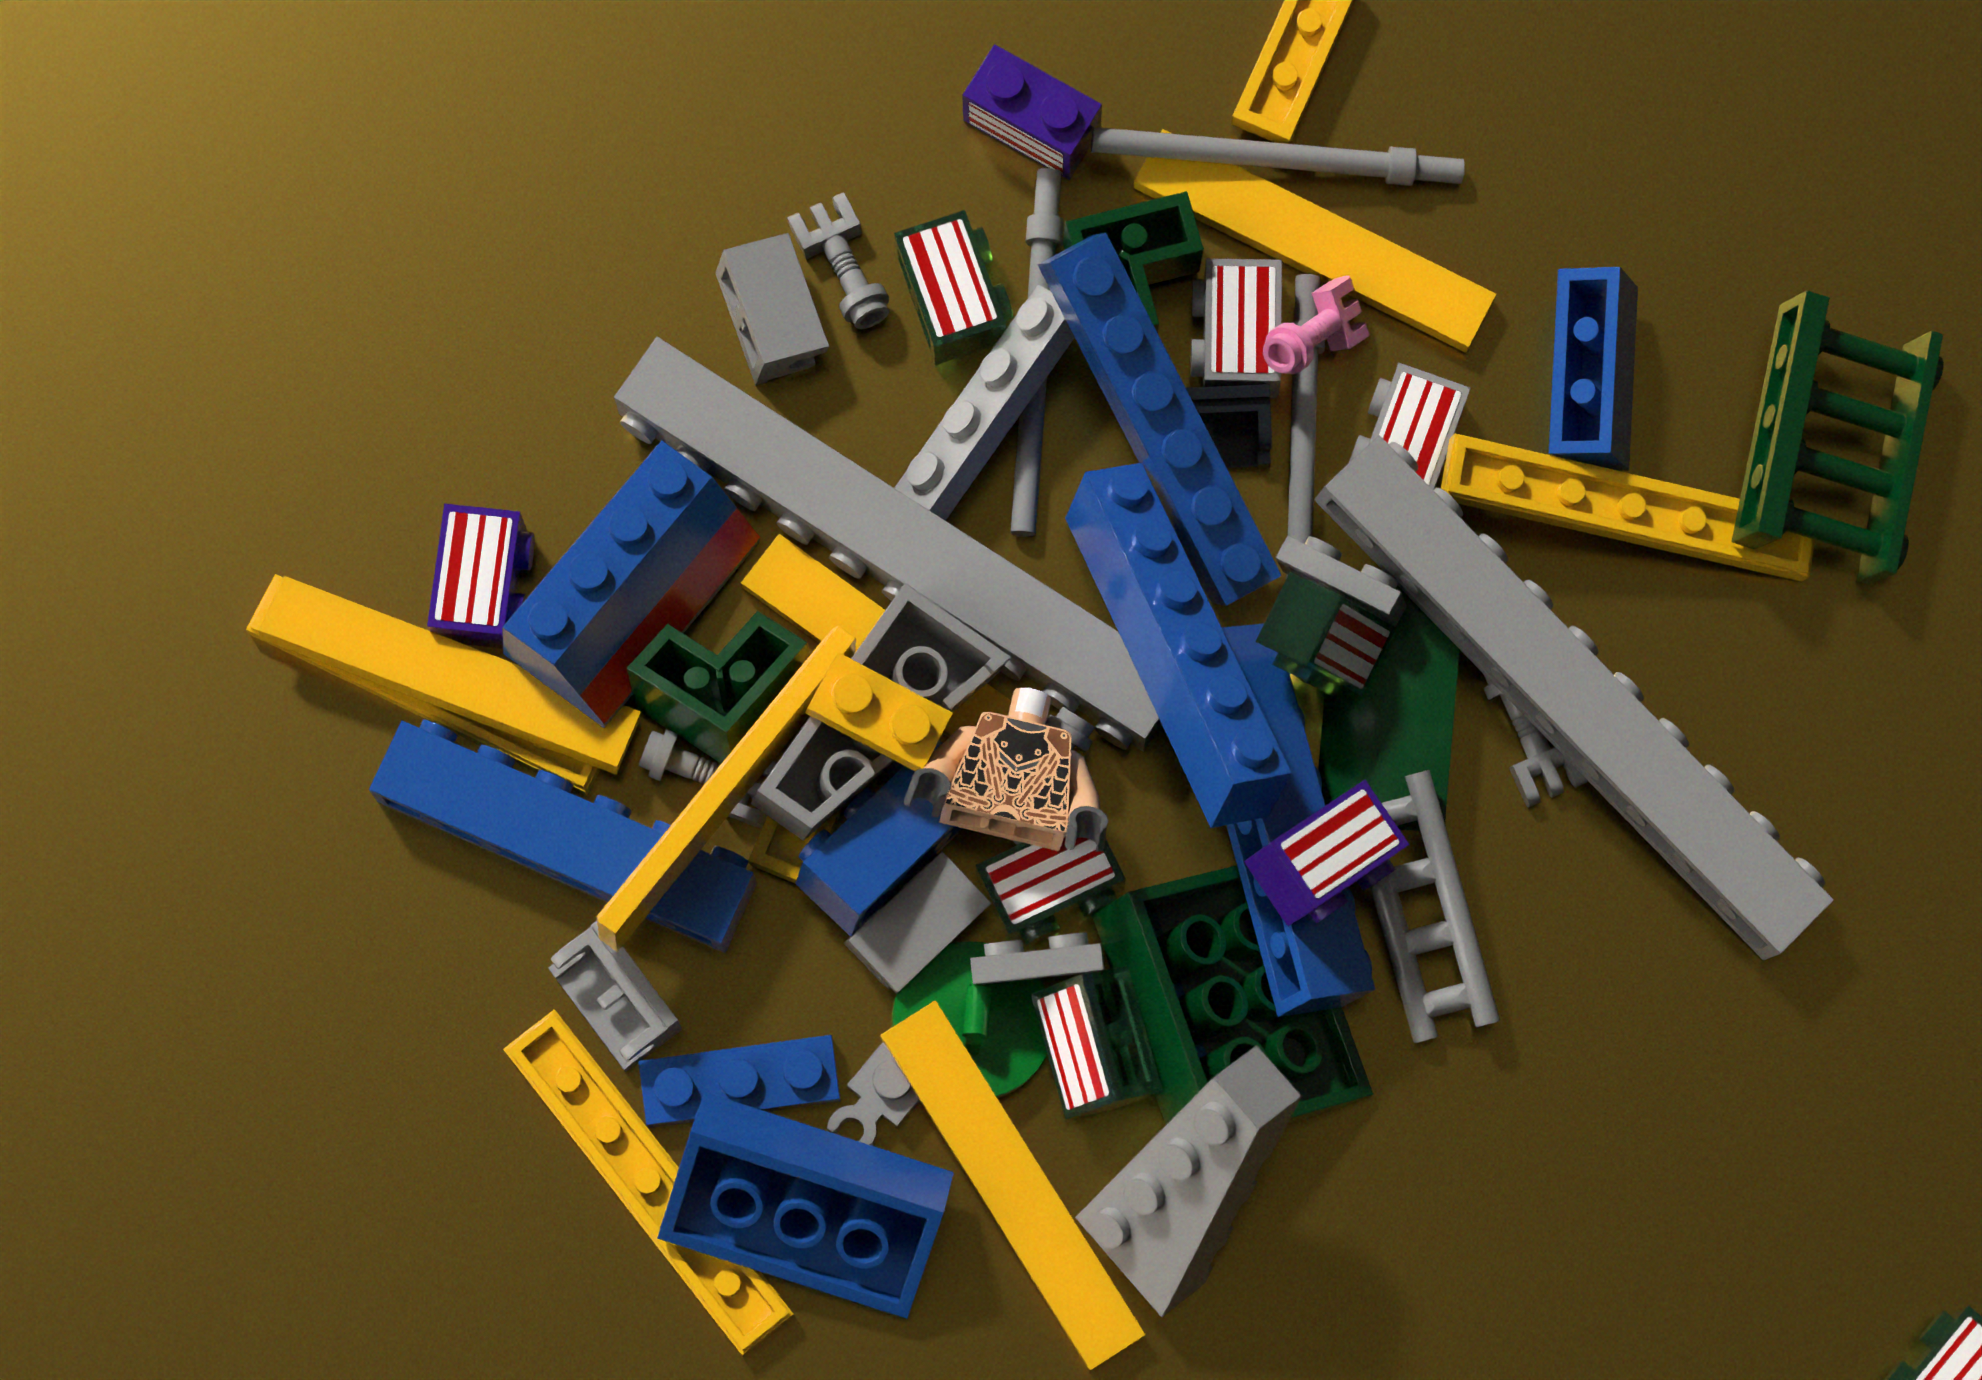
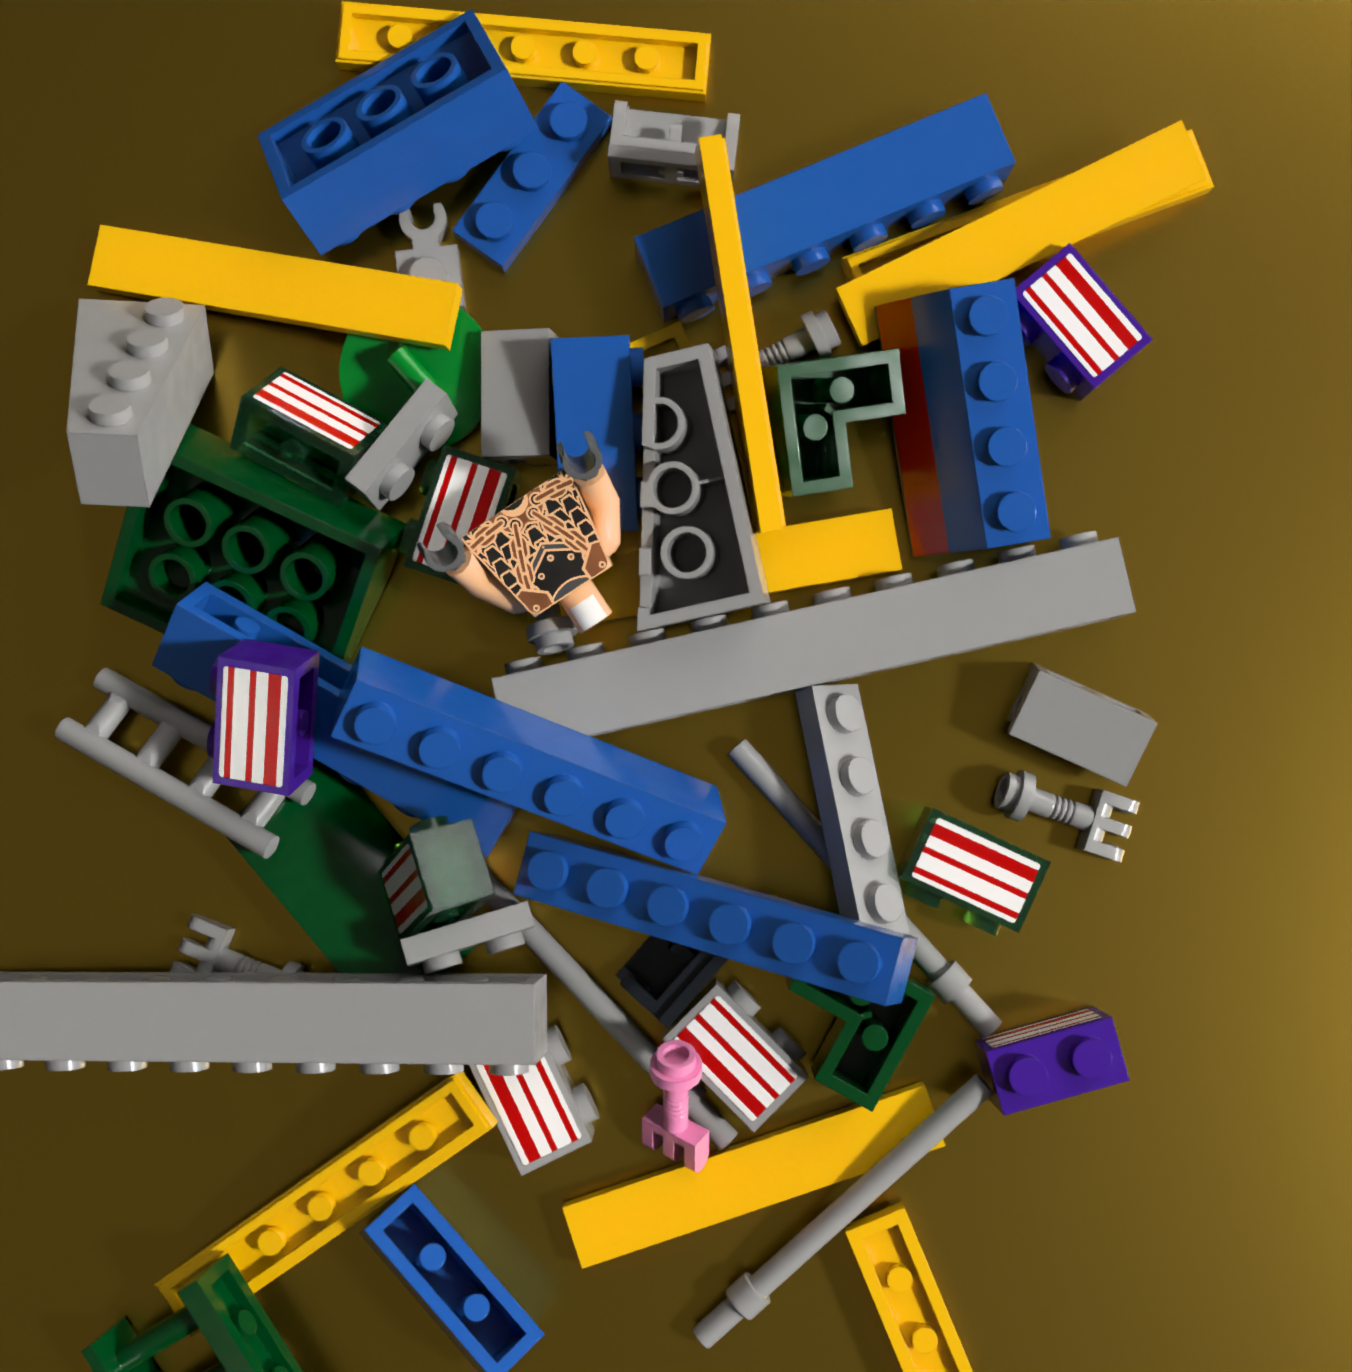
camera: 135 degrees right, 10 degrees up
yellow plate [805,652,953,772] -> none

